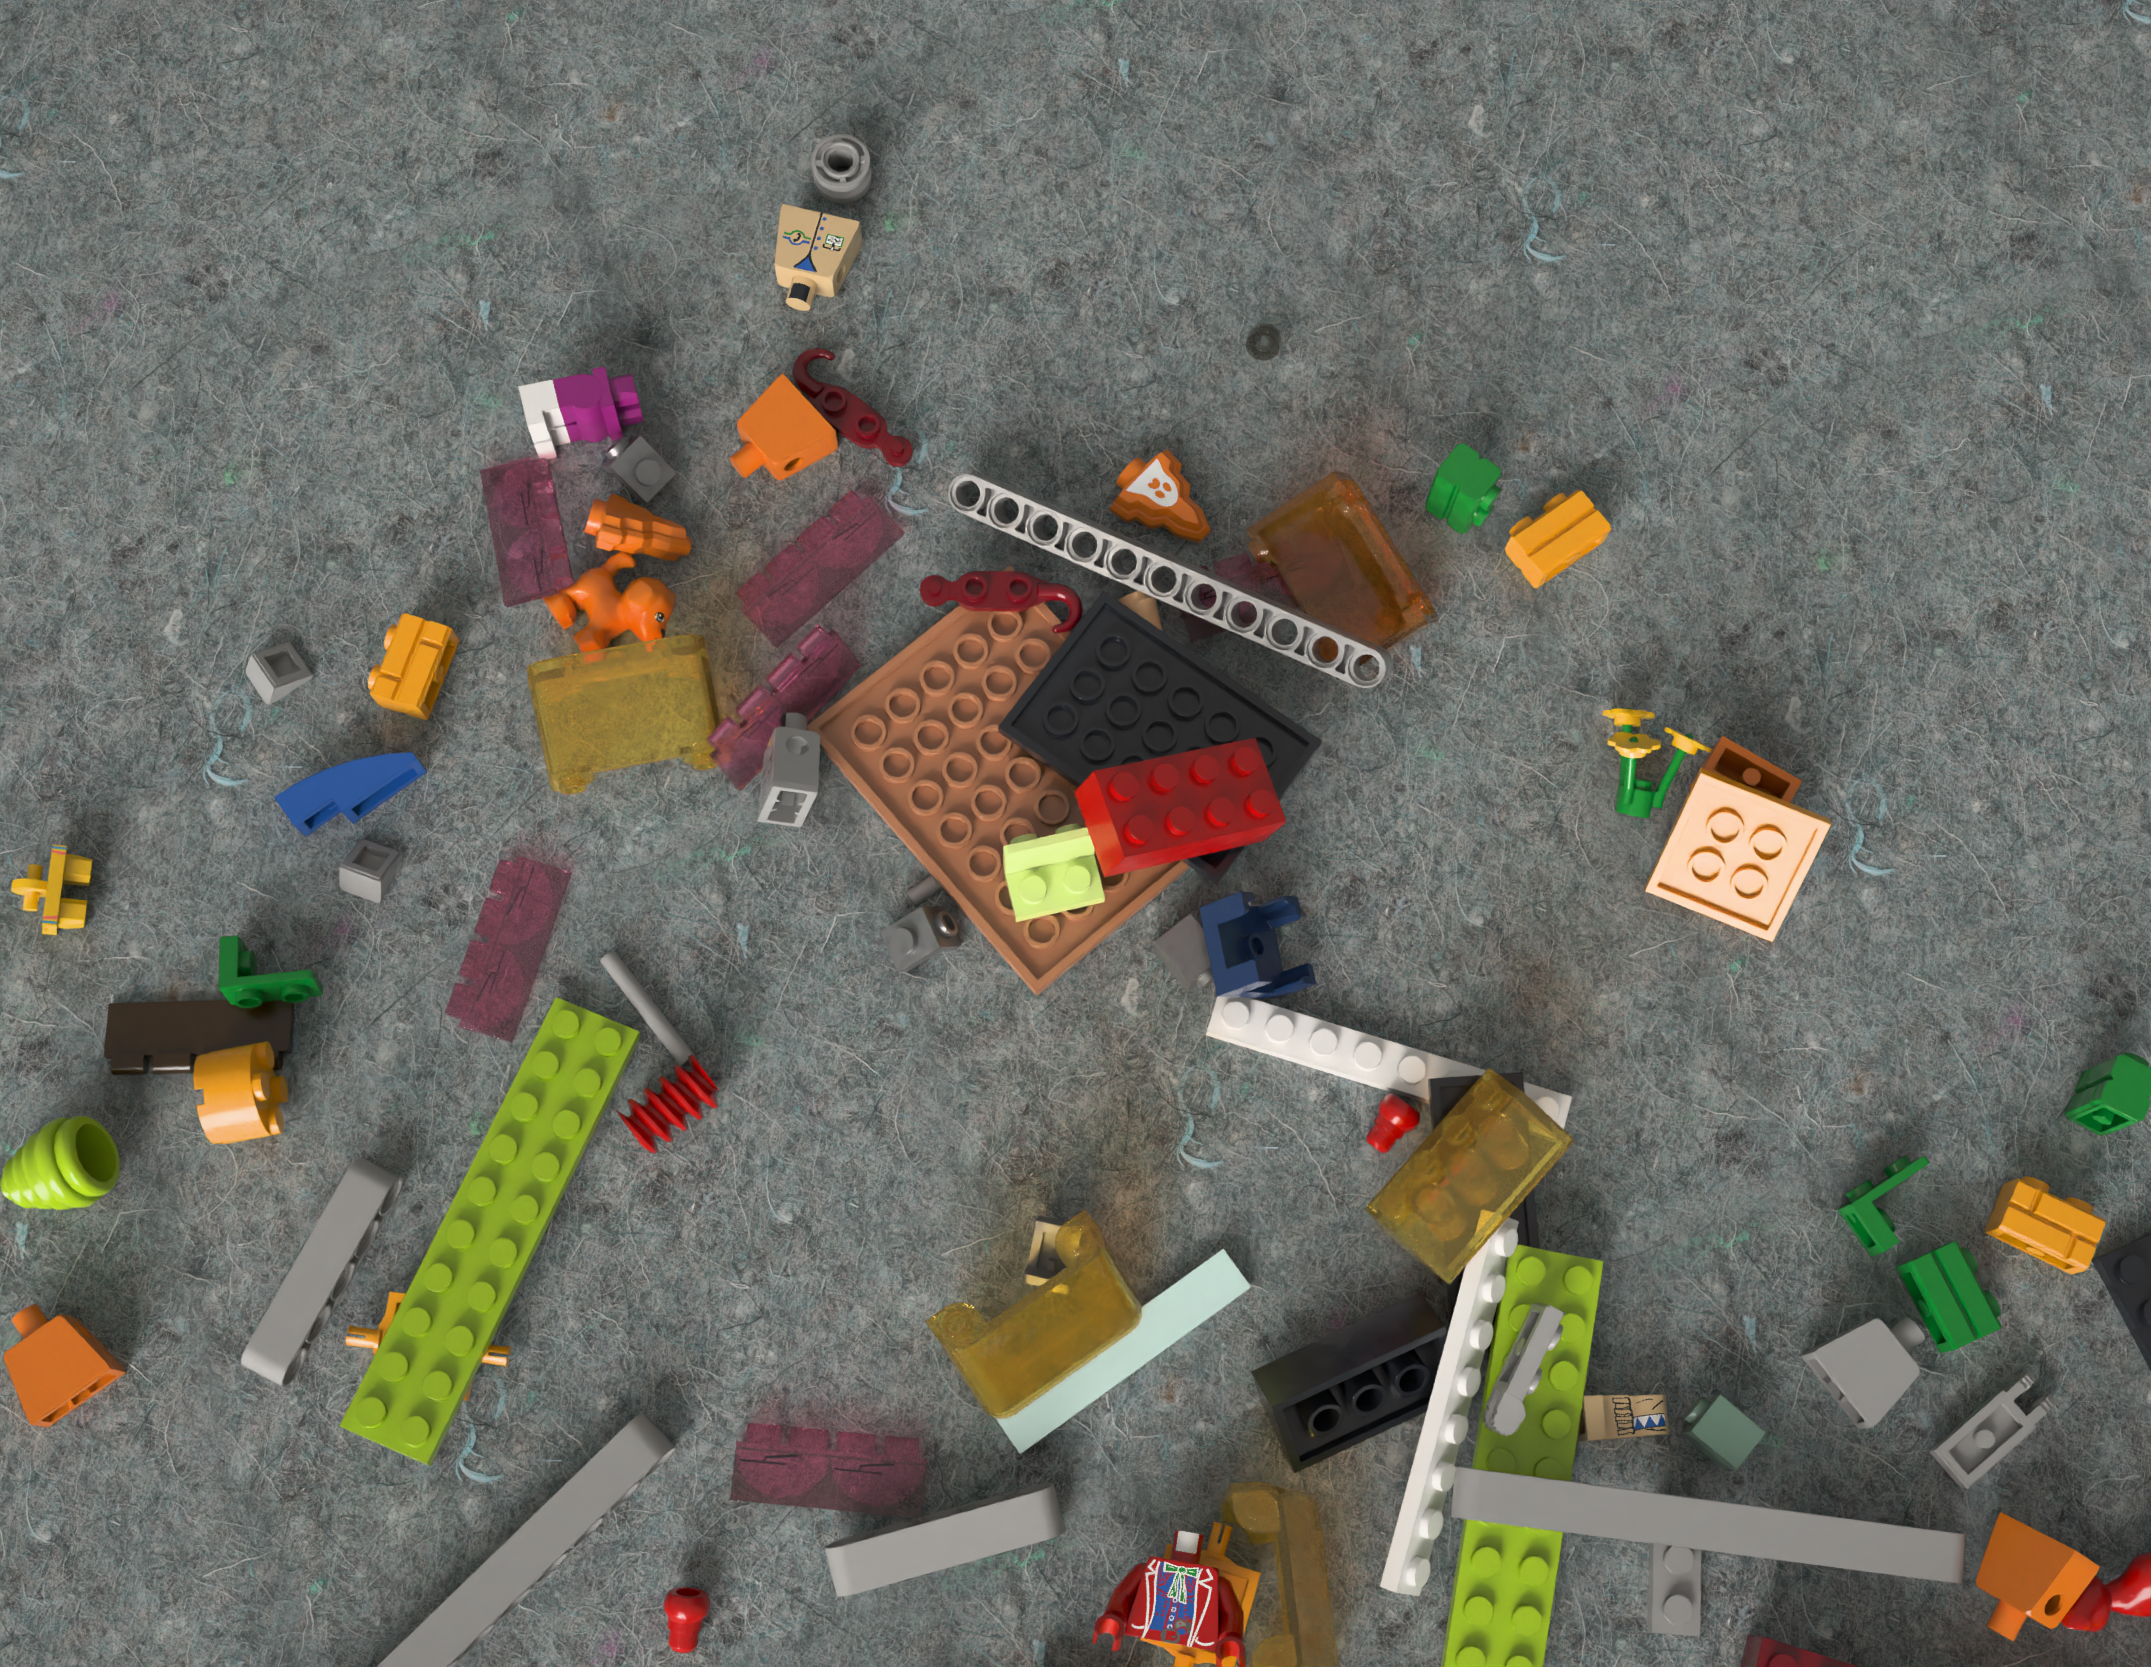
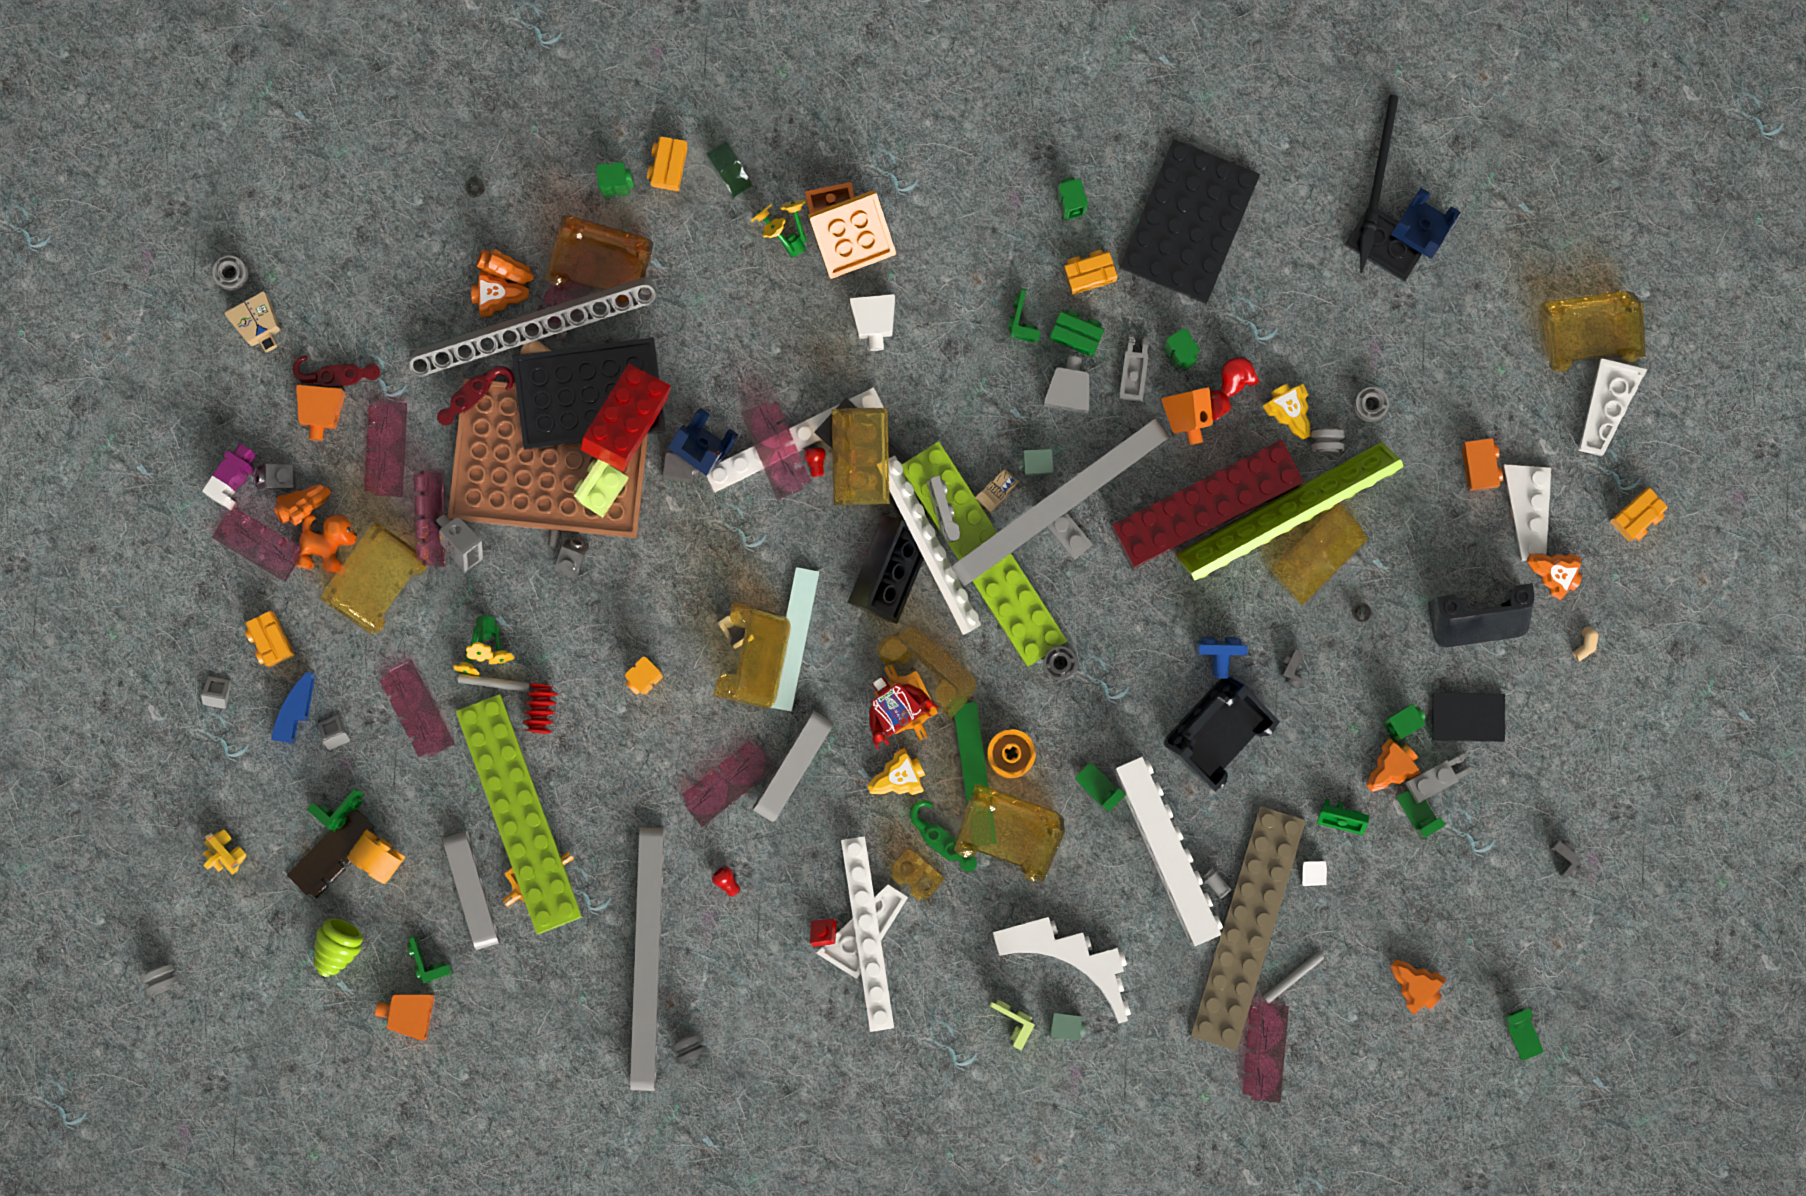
camera: 40 degrees left, 10 degrees up
none -> green bracket [407,936,454,983]
none -> plant [453,615,515,676]
none -> orange rock [476,249,534,286]
none -> light orange brick [625,657,663,695]
none -> clear green slope [706,141,753,198]
none -> clear pink windscreen [741,402,810,500]
none -> white torso [850,294,895,351]
none -> green brick [1163,328,1200,371]

